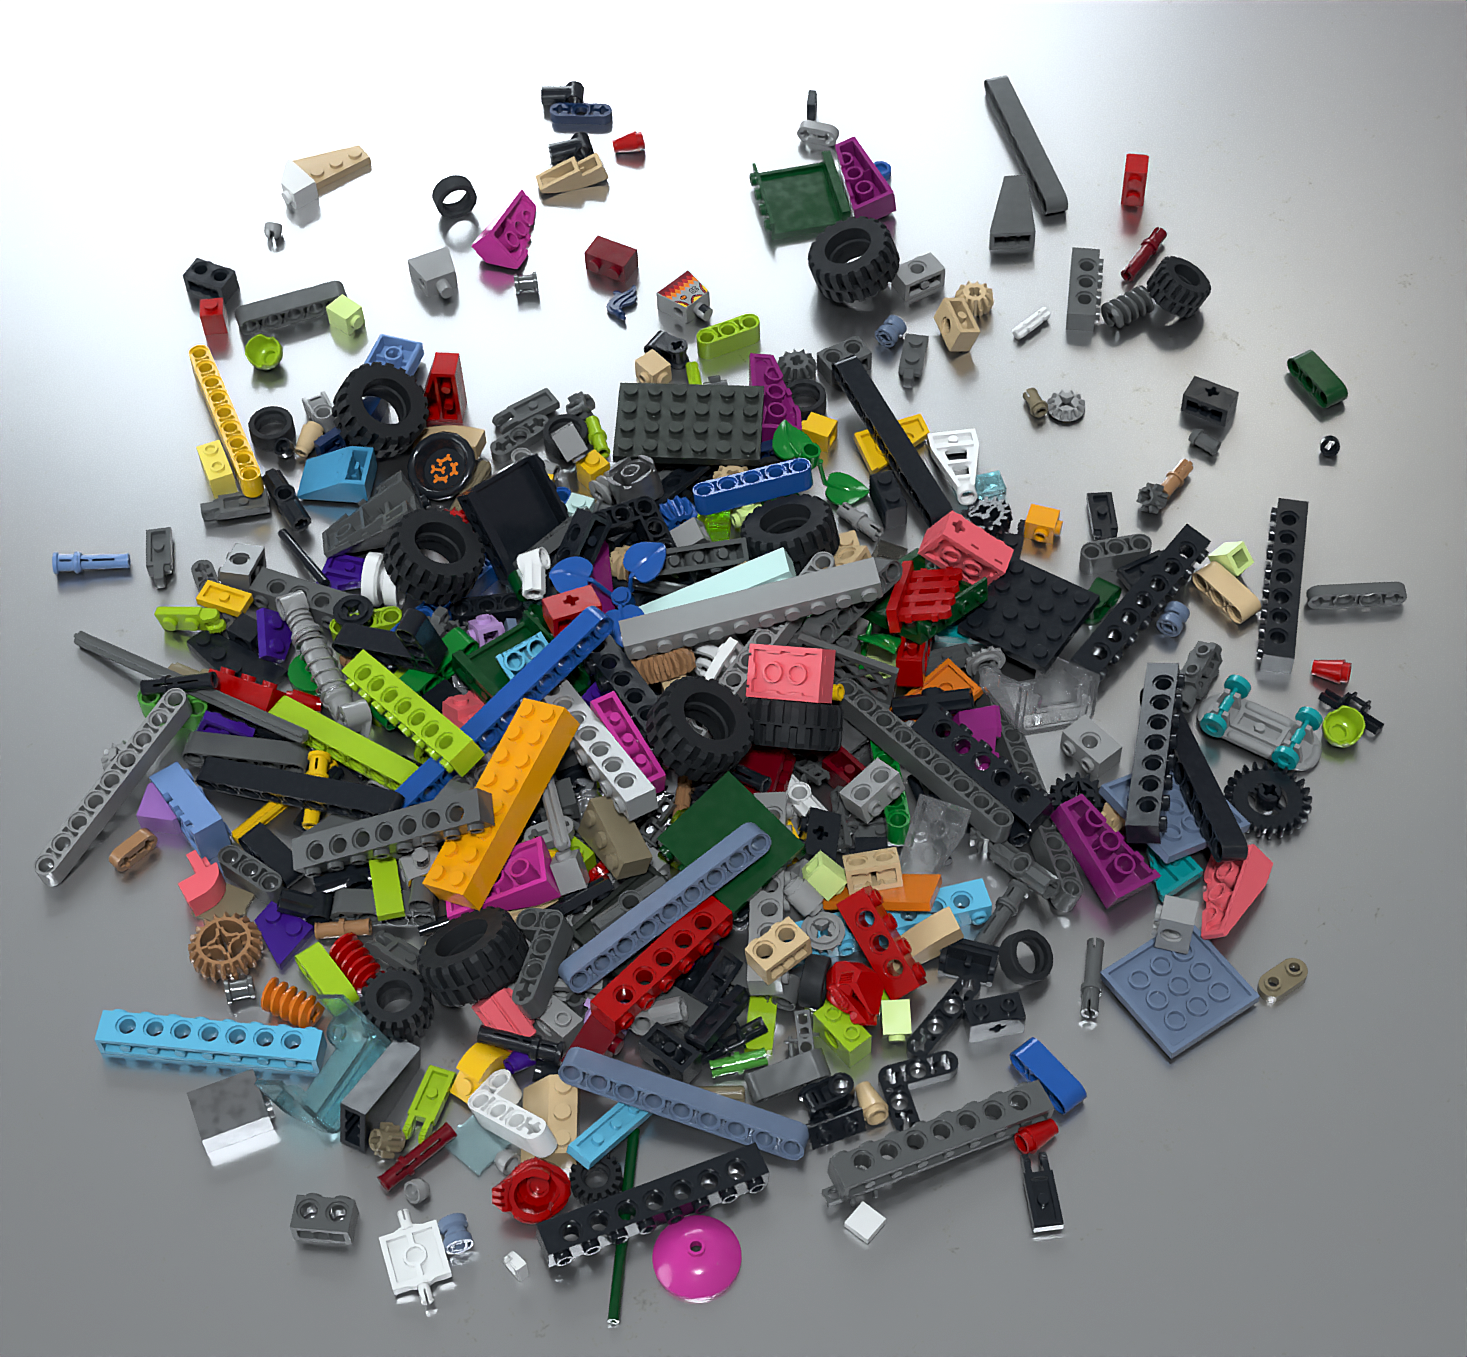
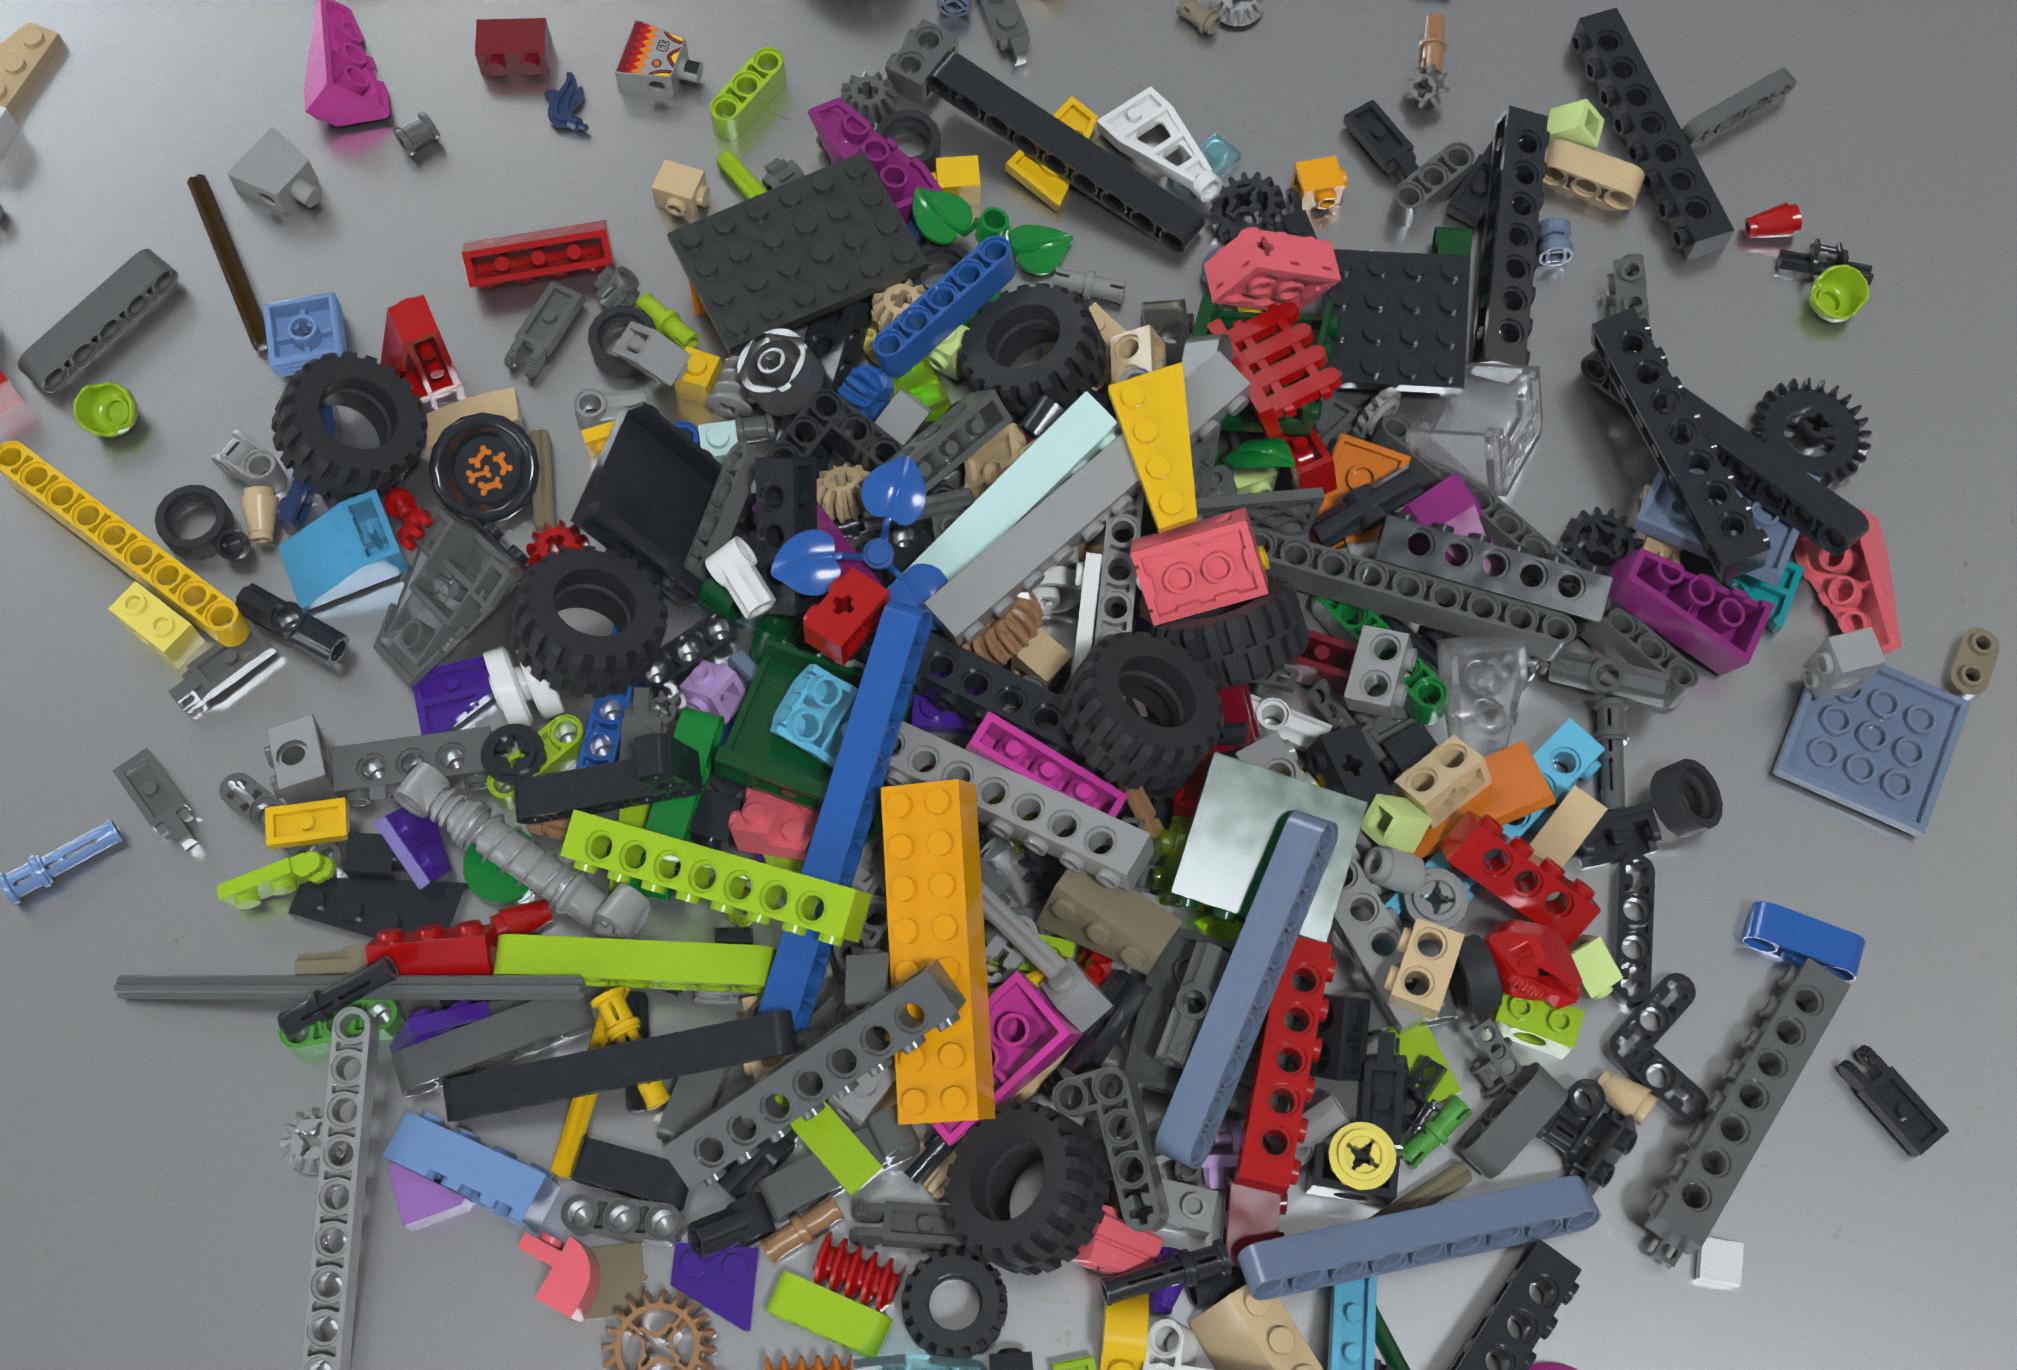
camera: 35 degrees left, 15 degrees up
medium nougat beam [109,828,158,872] -> none
black bar [278,528,330,587] -> none
yellowish green brick [326,294,365,335] -> none
black tyre [432,175,477,219] -> none
dark grey beam [490,414,549,463] -> none
black piece [644,330,689,370] -> none
black brick [869,470,908,529] -> none
black brick [962,991,1026,1043] -> none
red cone [1014,1118,1059,1154] -> none
light grey brick [1060,714,1122,779] -> none
dark grey pin [1080,938,1105,1018] -> none
light grey piece [1197,674,1323,771] -> none
none -> dark brown axle [187,174,268,351]
none -> red hinge [384,488,434,551]
none -> red brick [462,220,614,289]
none -> yellow wing [1108,362,1197,533]
none -> light yellow gear [1328,1122,1396,1191]

